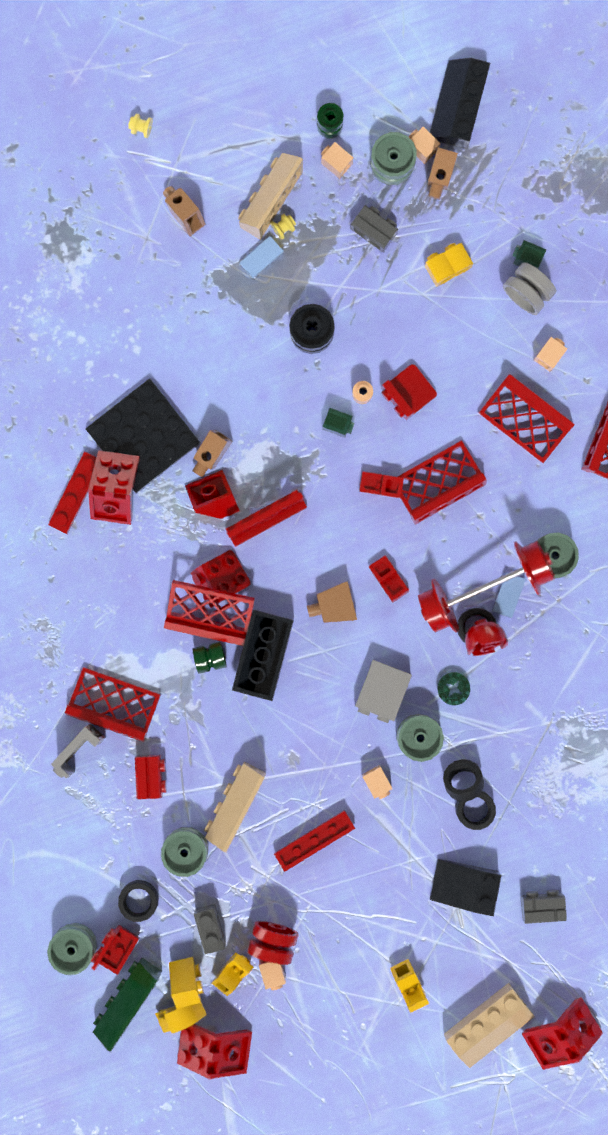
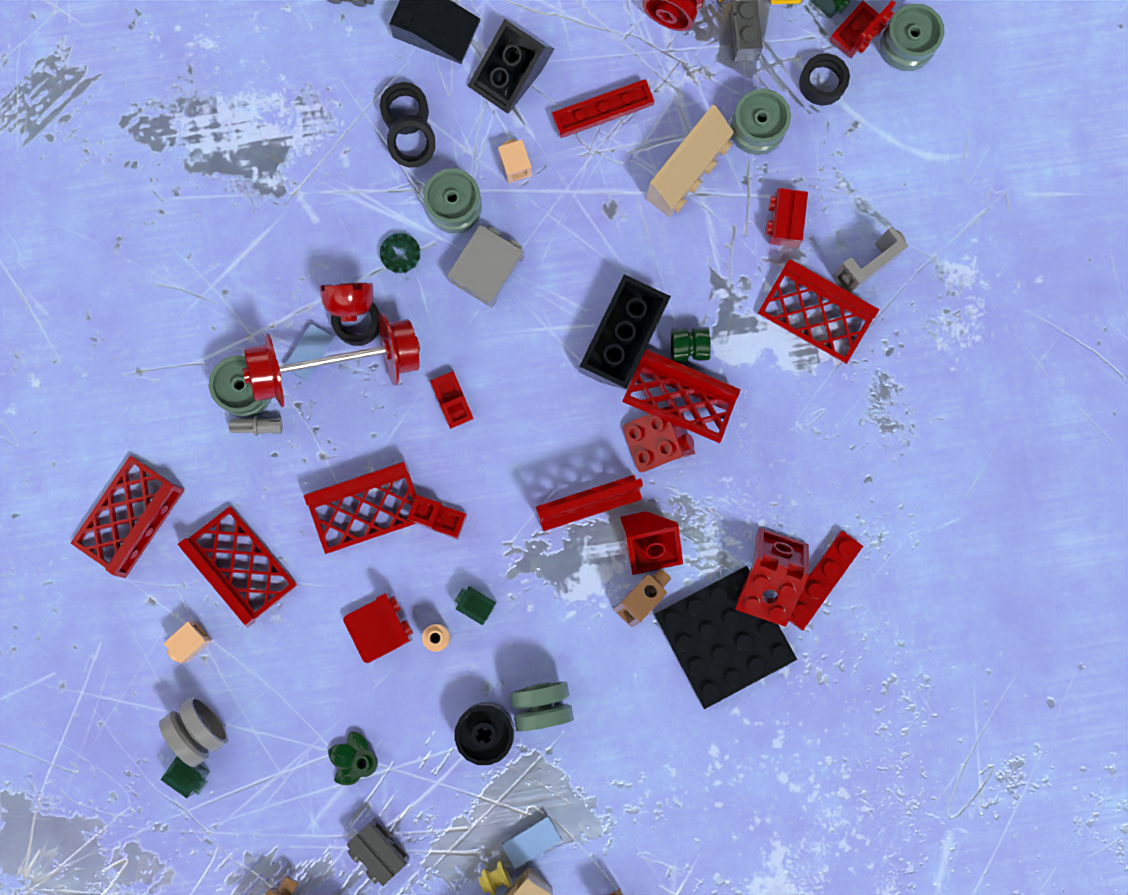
camera: 175 degrees left, 5 degrees down
medium nougat torso [307,581,357,623] -> none
yellow brick [424,243,473,287] -> none
none -> light grey axle [228,415,283,436]
none -> dark green plate [328,731,378,786]
none -> black slope [468,19,555,114]
none -> sand green wheel [509,681,574,732]

